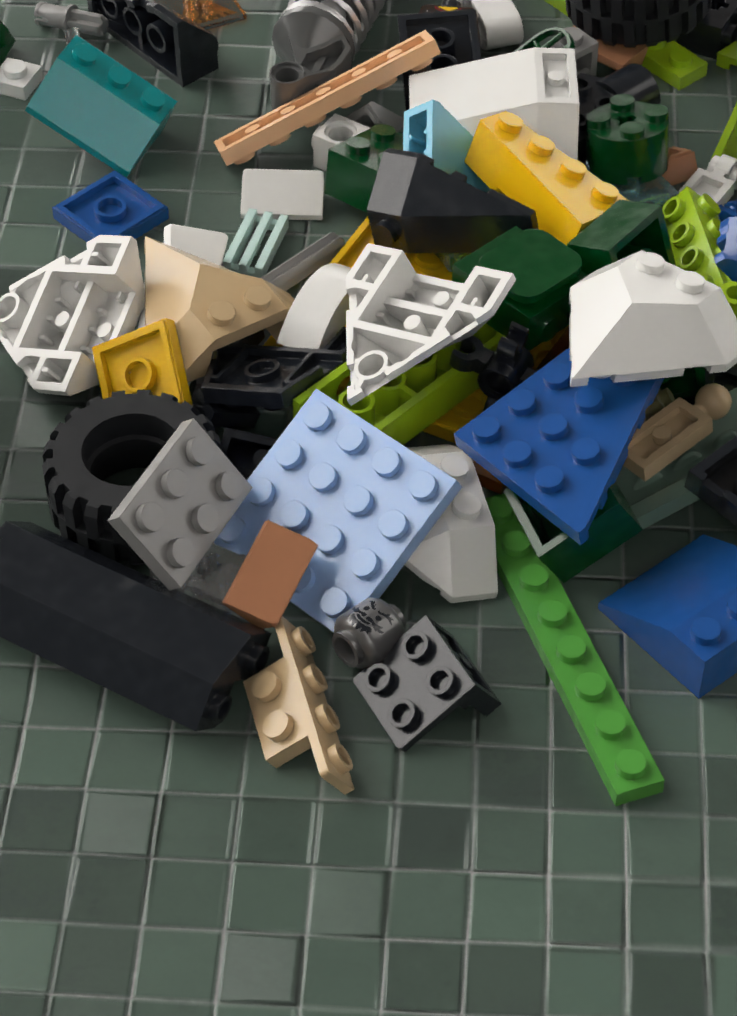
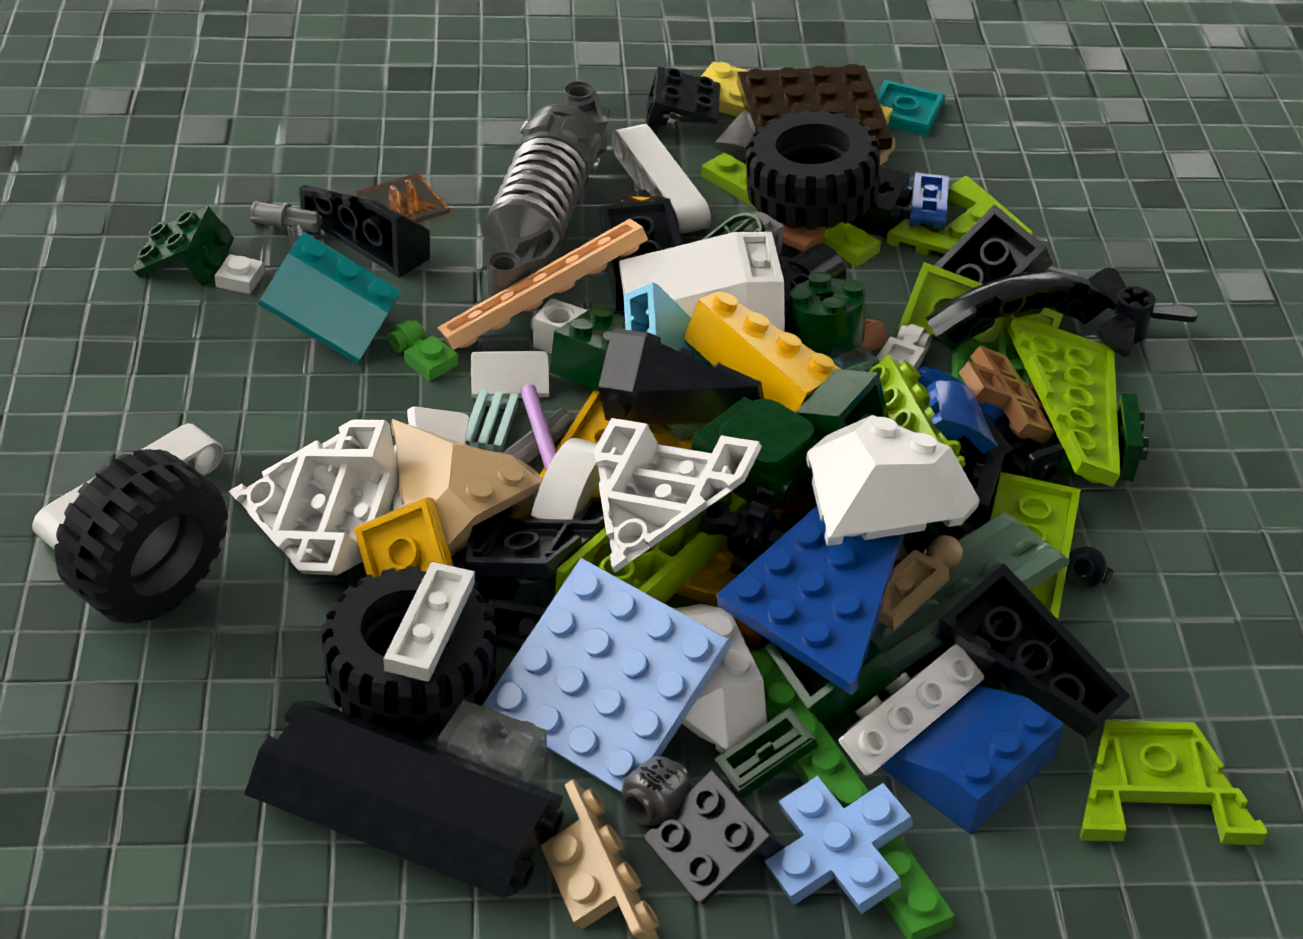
camera: 10 degrees left, 5 degrees down
blue tile [52,170,169,242] -> none
light grey plate [107,418,253,590] -> none
nougat slope [222,520,318,629] -> none
light grey slope [347,101,404,132] -> none
none -> white plate [384,562,475,682]
none -> bright green plate [387,319,458,382]
none -> lavender bar [521,384,557,471]
none -> dark green tile [714,708,818,798]
none -> light blue plate [764,776,913,914]
none -> white bracket [839,644,984,776]

